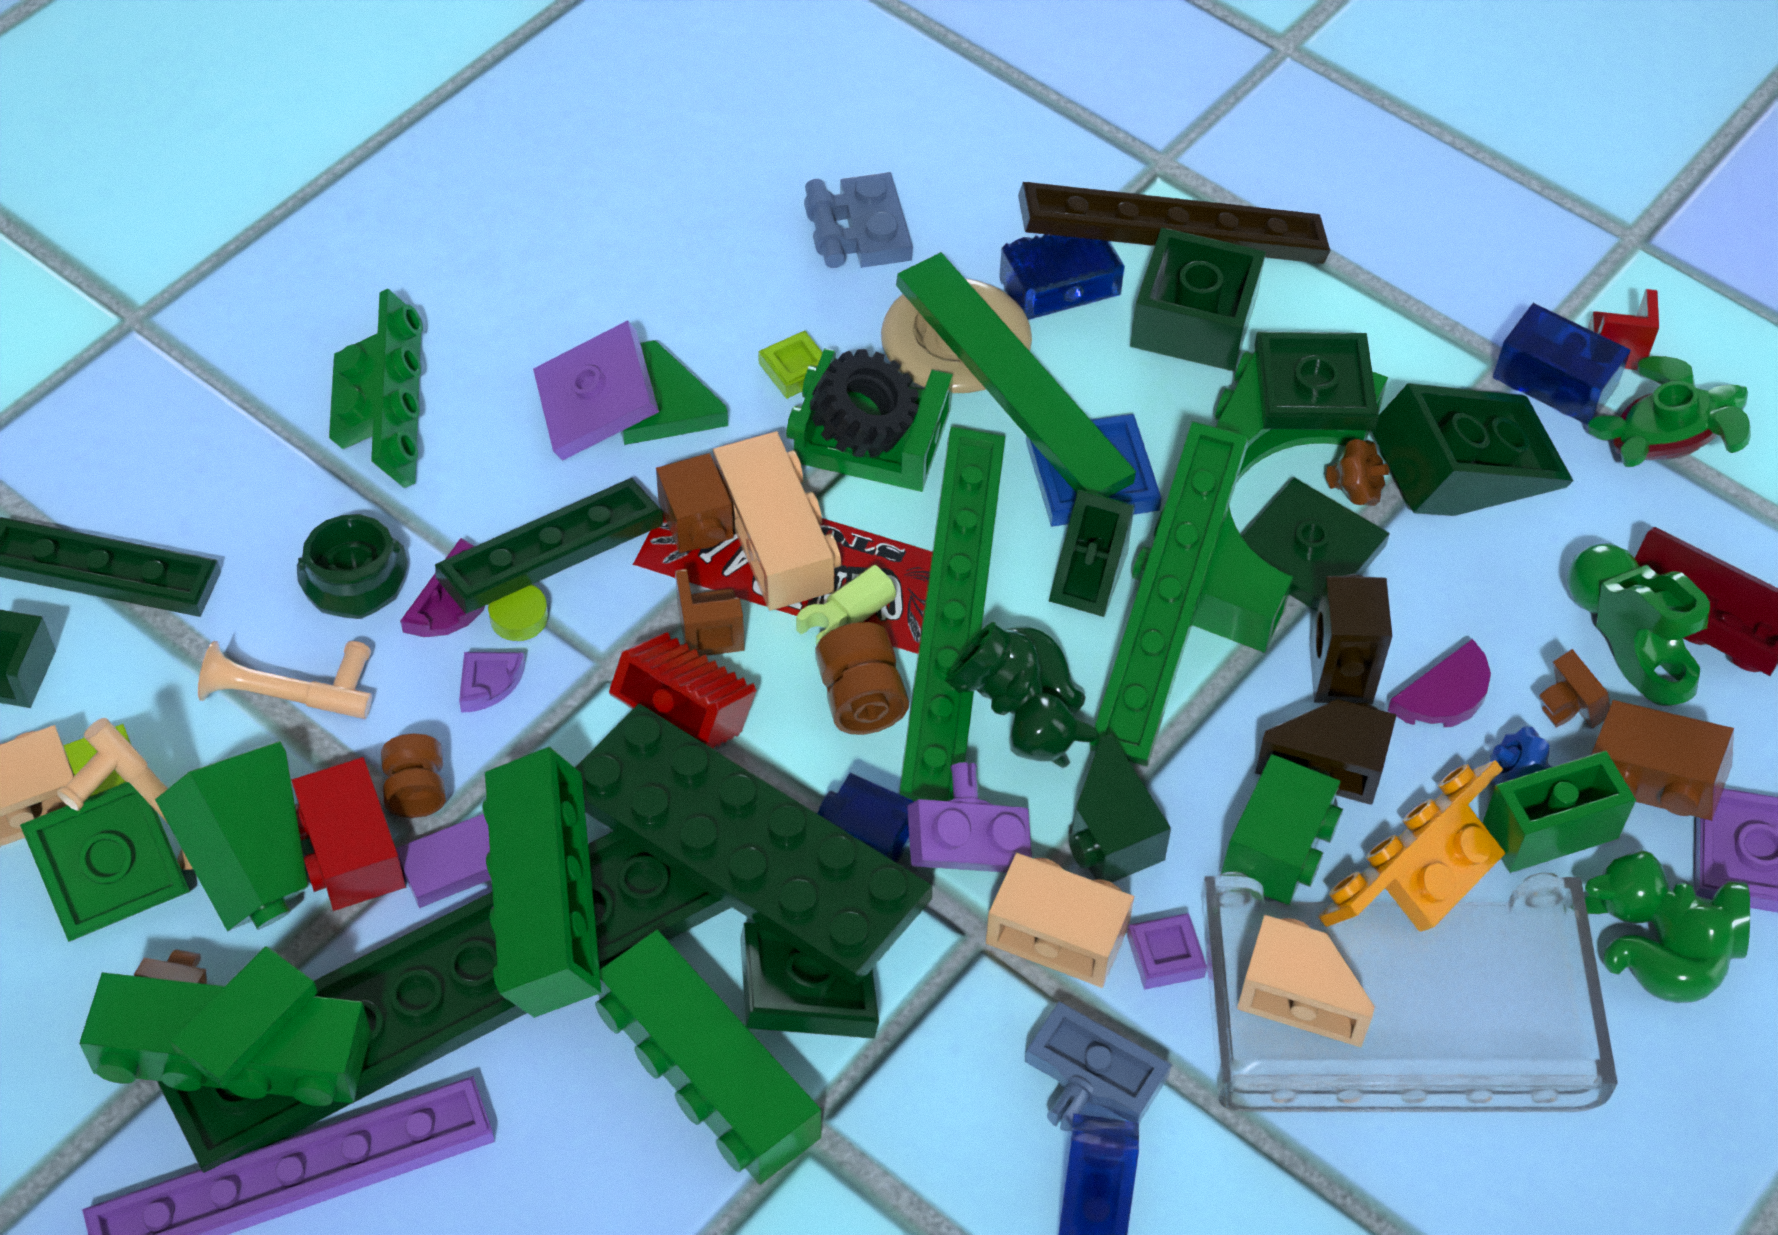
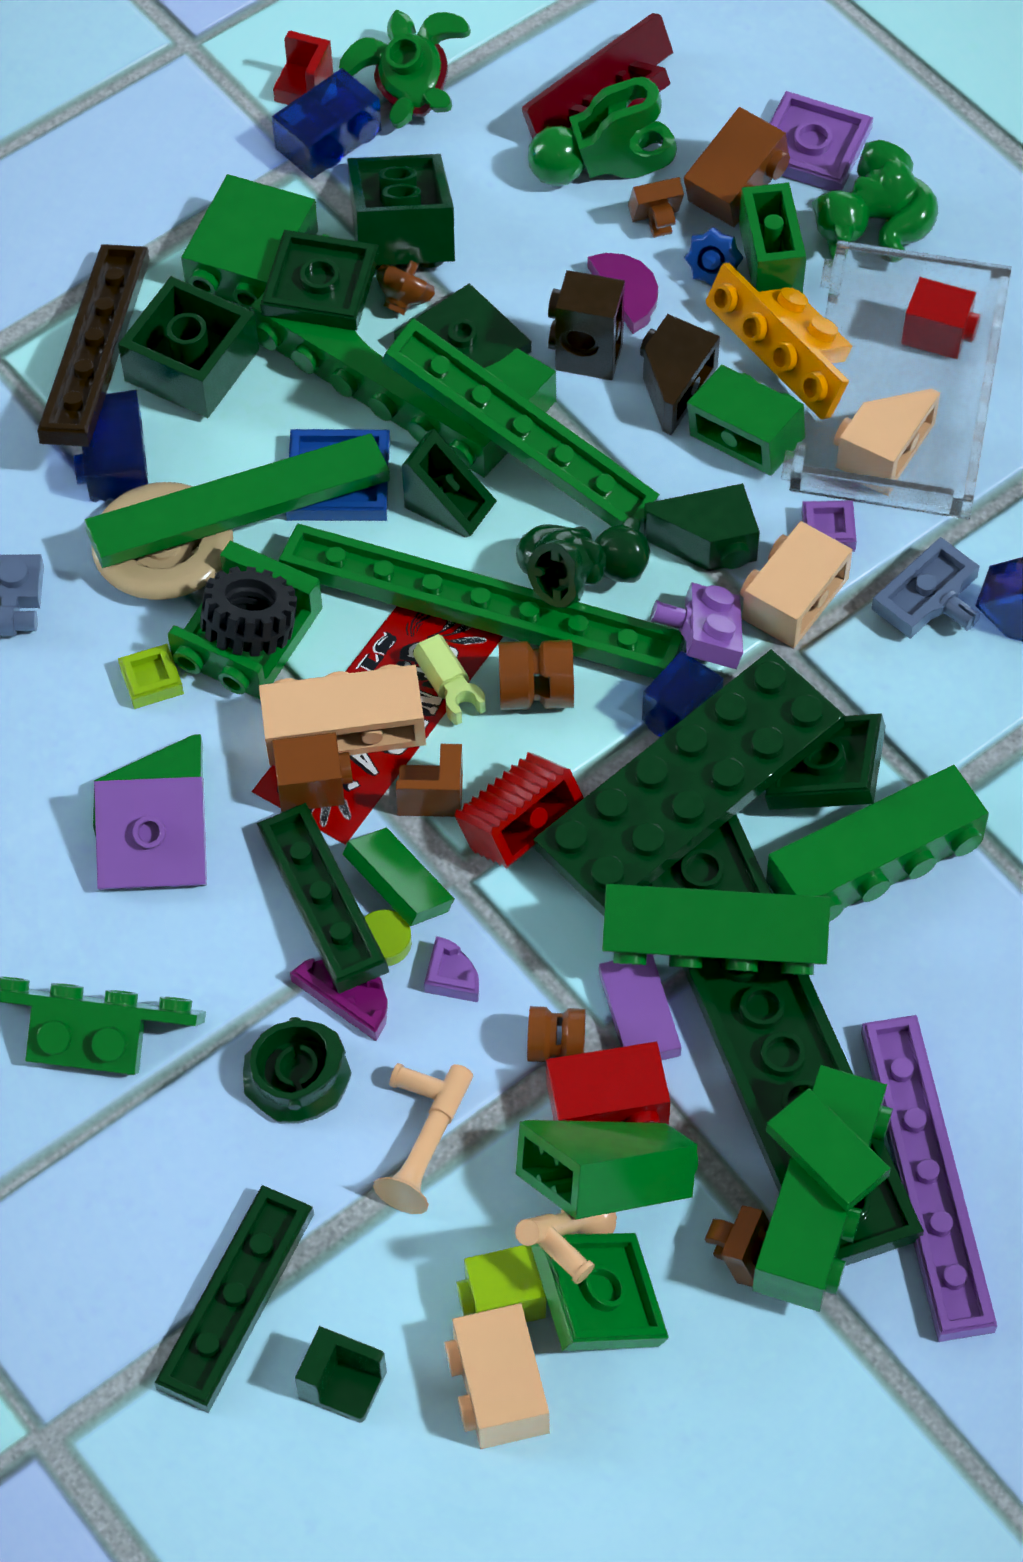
camera: 75 degrees left, 5 degrees up
none -> green panel [181,174,318,310]
none -> green tile [343,827,455,927]
none -> red brick [901,277,981,360]

